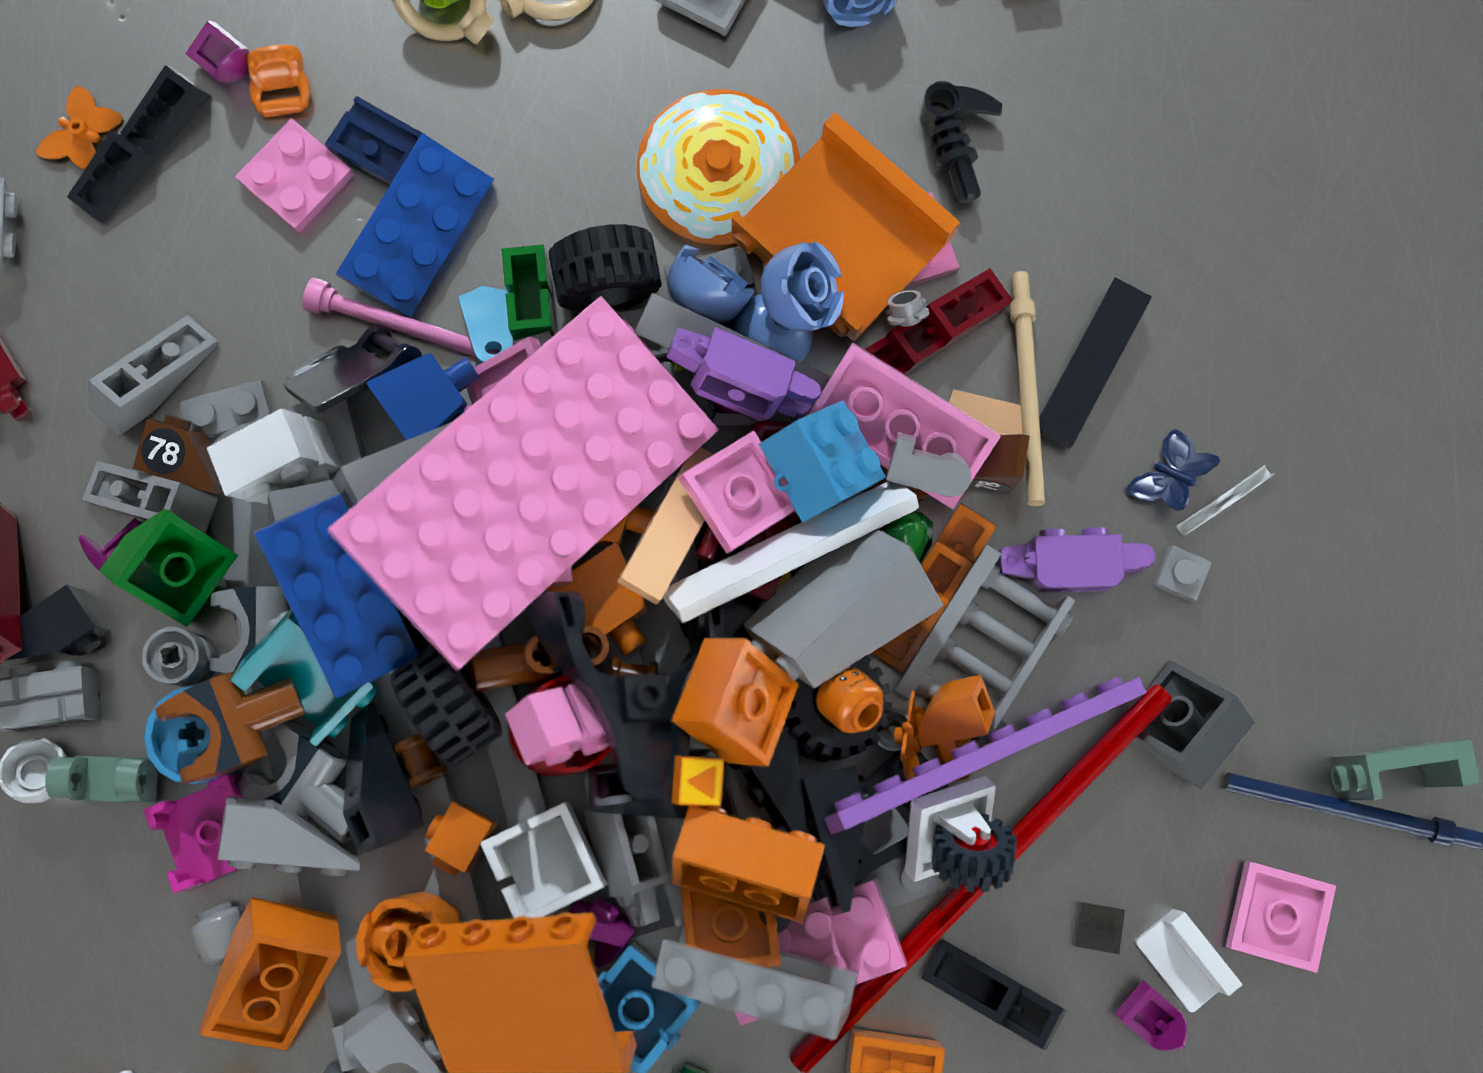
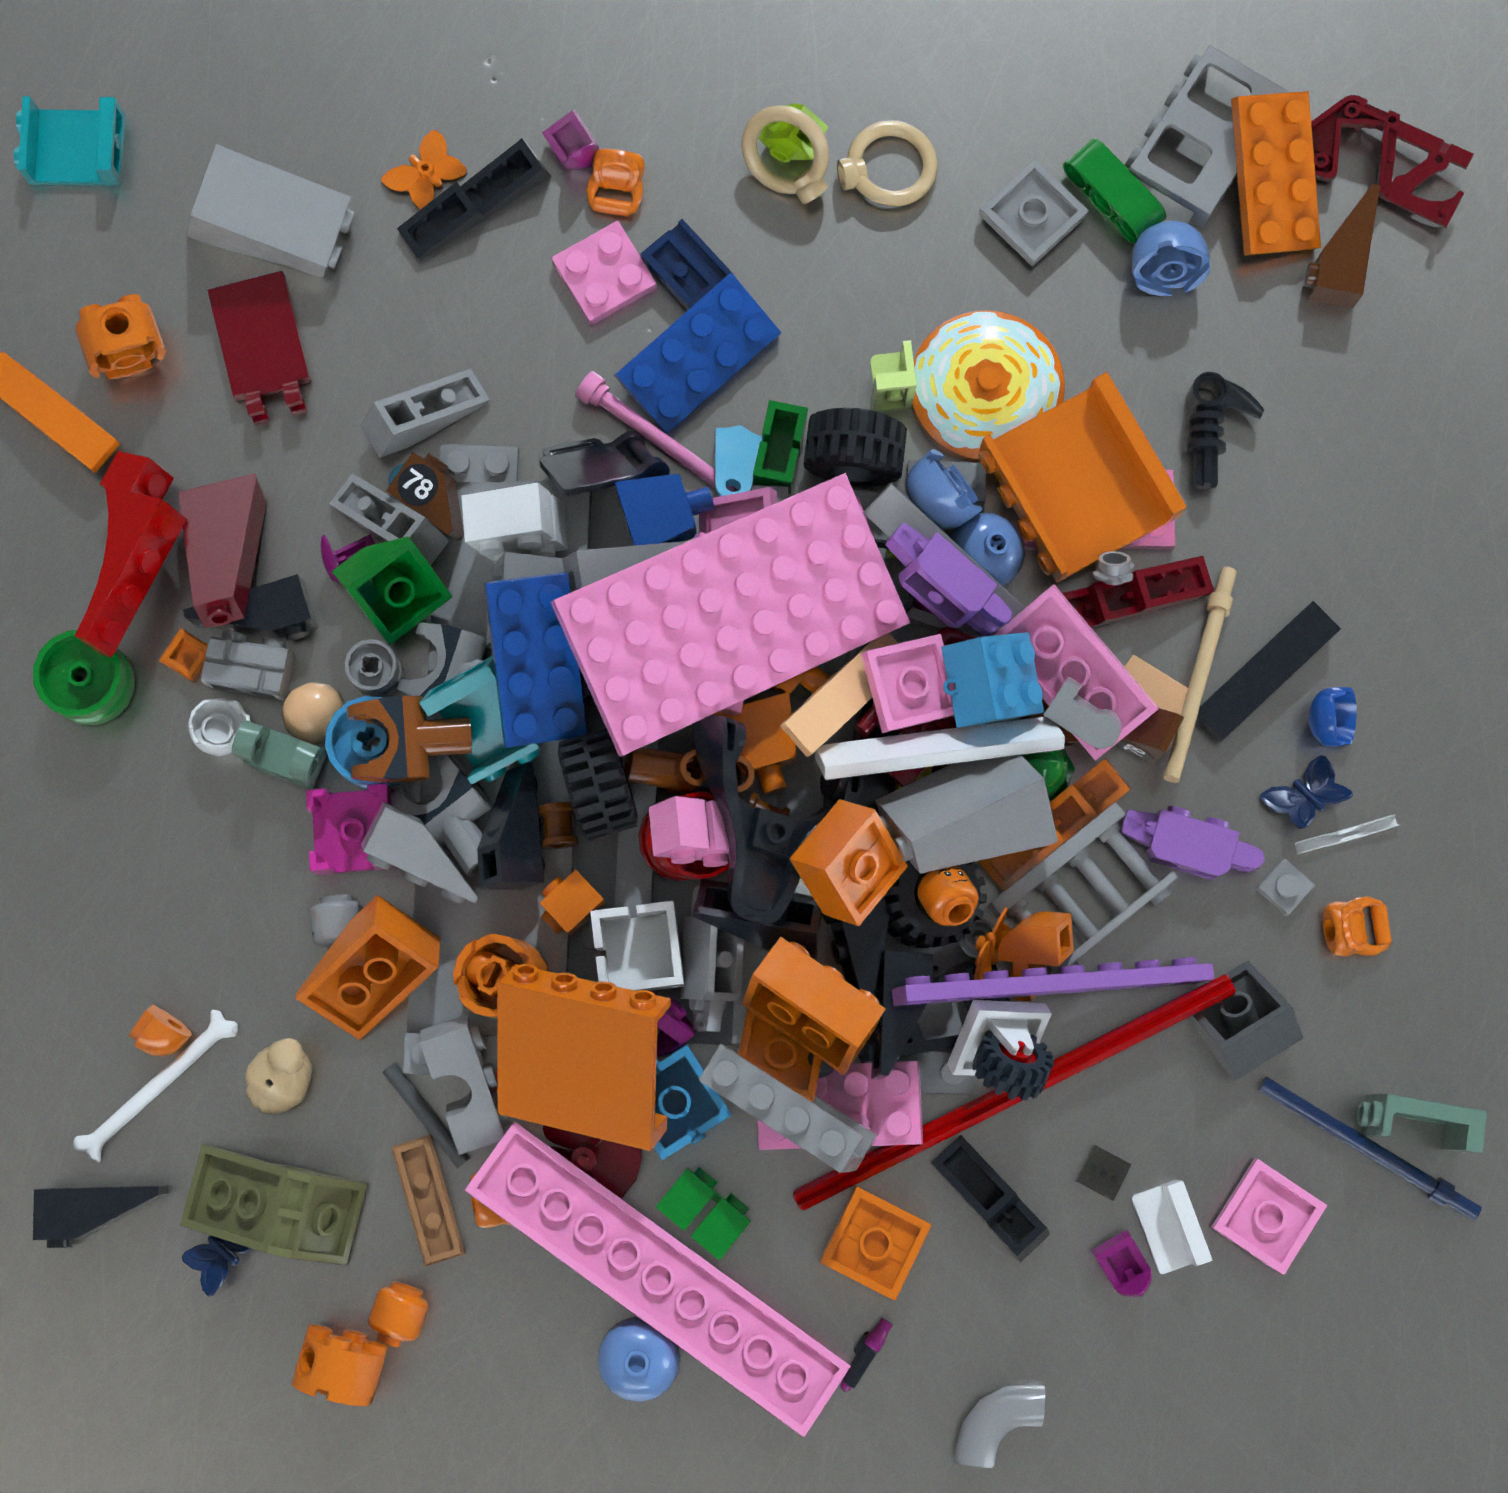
camera: 20 degrees right, 0 degrees up
tile [671,756,724,806] -> none
medium blue cylinder [761,242,844,331] -> none
none -> light nougat hair [281,682,344,744]
none -> yellowish green panel [870,340,917,412]
none -> blue hair [1308,687,1357,747]
none -> orange piece [1322,896,1392,956]

